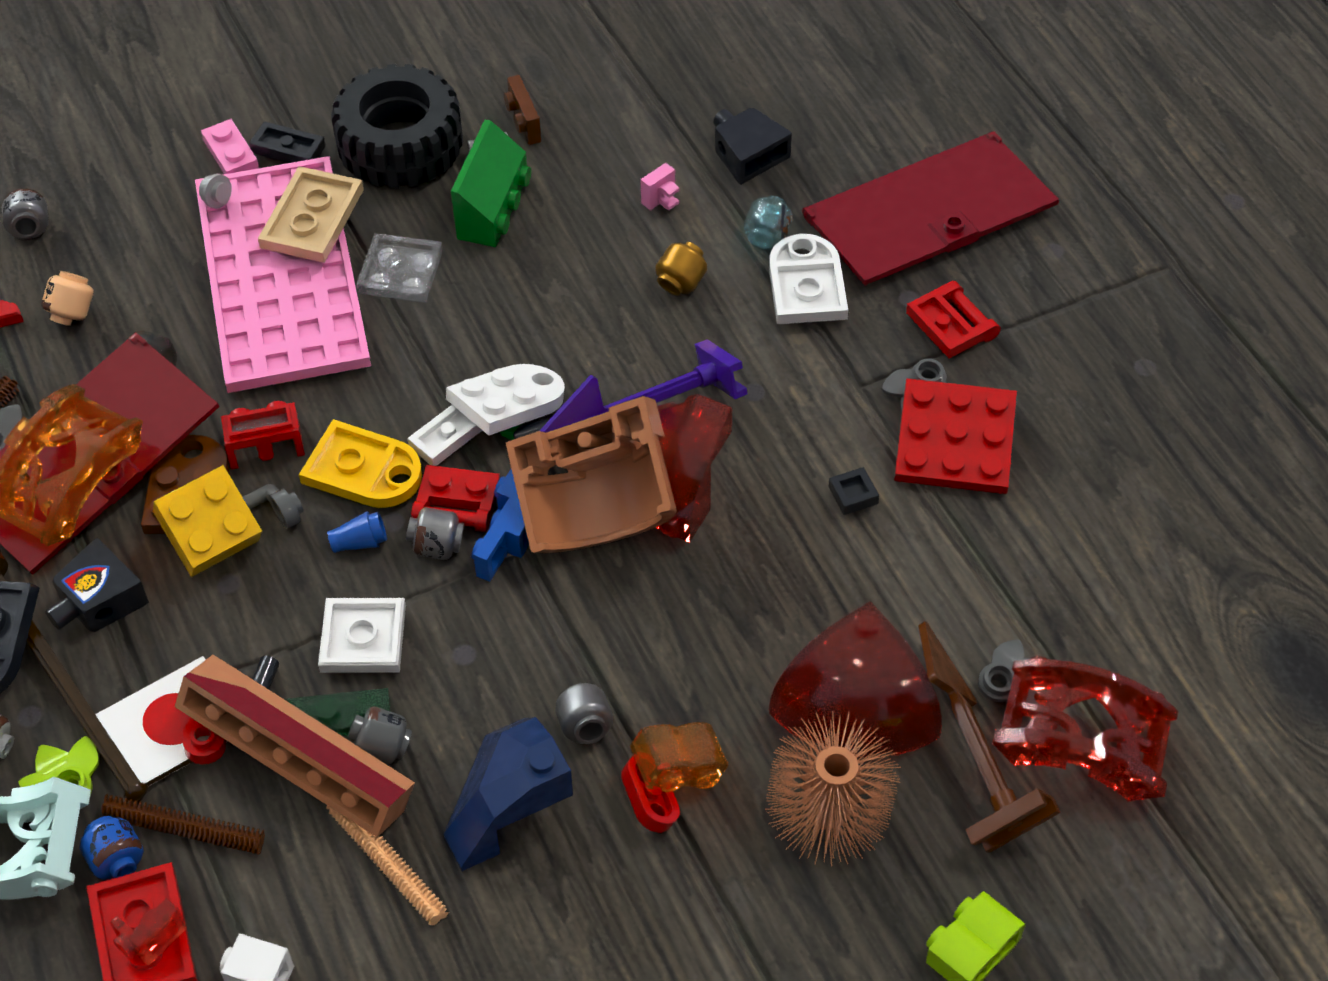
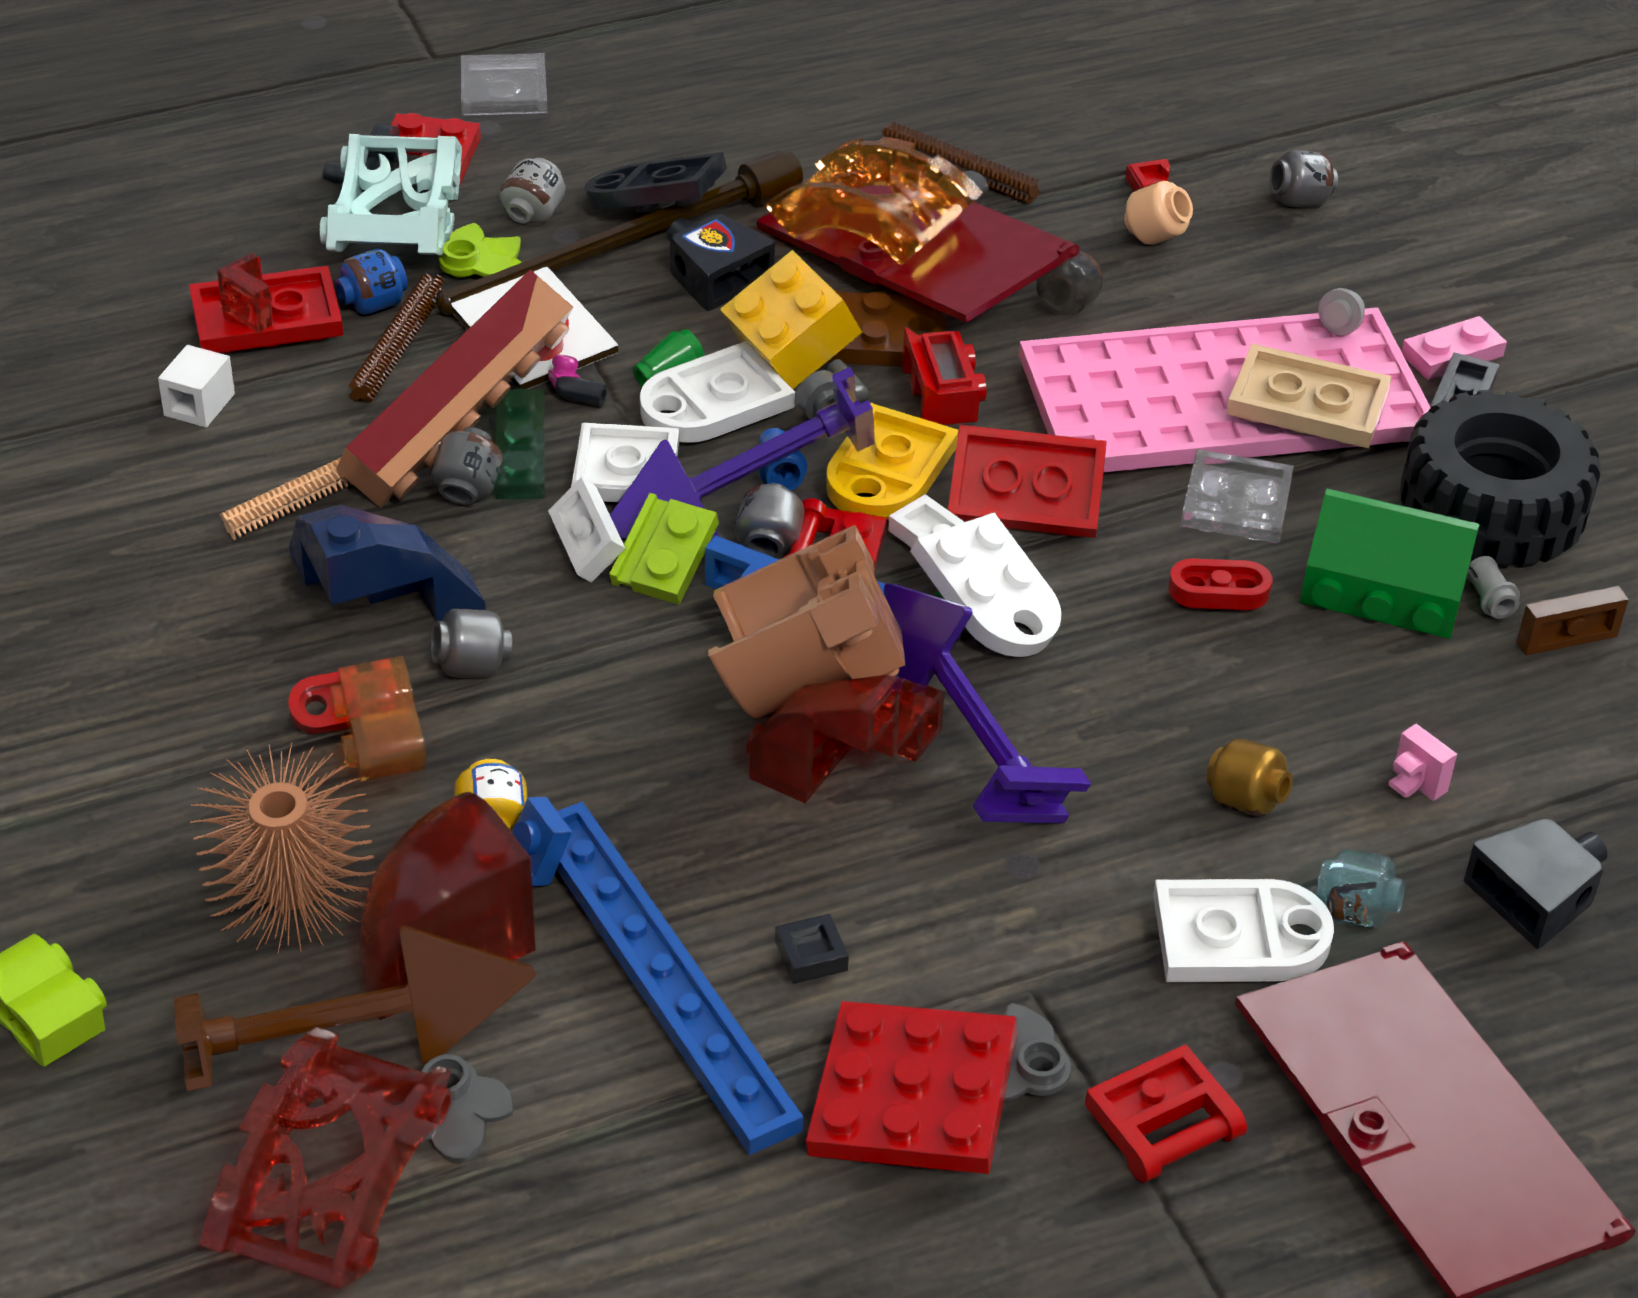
camera: 90 degrees right, 10 degrees down
none -> head [454,759,527,843]
none -> blue bracket [479,797,572,888]
none -> white plate [548,477,625,583]
none -> blue plate [557,801,803,1155]
none -> lime plate [609,493,719,605]
none -> dark purple piece [610,367,875,541]
none -> green cone [632,329,705,387]
none -> white plate [640,341,796,442]
none -> red plate [948,425,1107,538]
none -> red plate [1168,558,1273,610]

